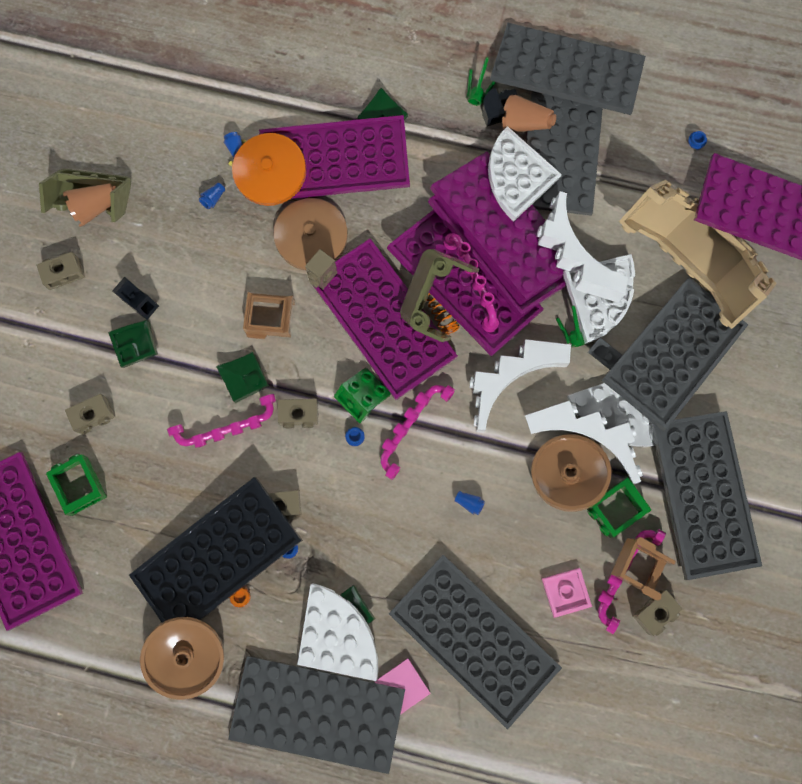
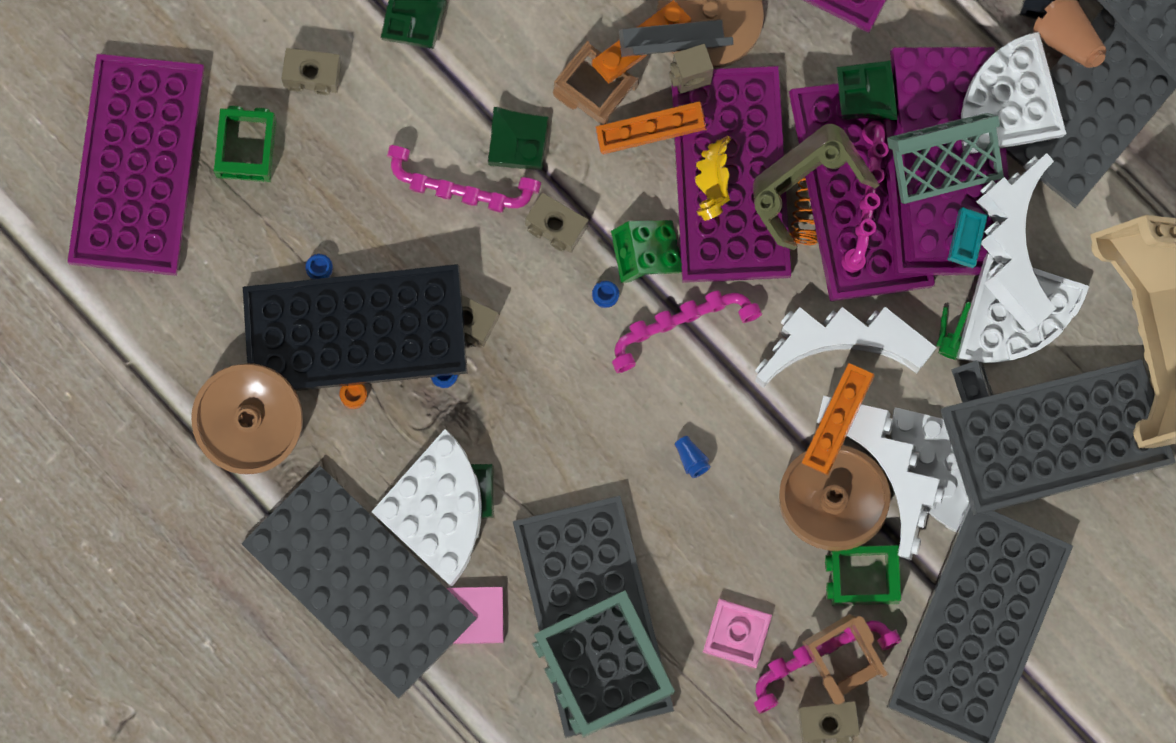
camera: 30 degrees right, 0 degrees up
none -> blue plate [305,254,333,279]
none -> sand green window [532,591,675,738]
none -> orange plate [591,0,691,84]
none -> orange plate [596,101,707,154]
none -> dark grey fence [619,20,734,57]
none -> yellow plant [695,136,731,221]
none -> orange plate [802,363,875,475]
none -> dark green plate [837,60,898,120]
none -> sand green fence [887,113,1004,204]
none -> teal tile [947,207,988,268]

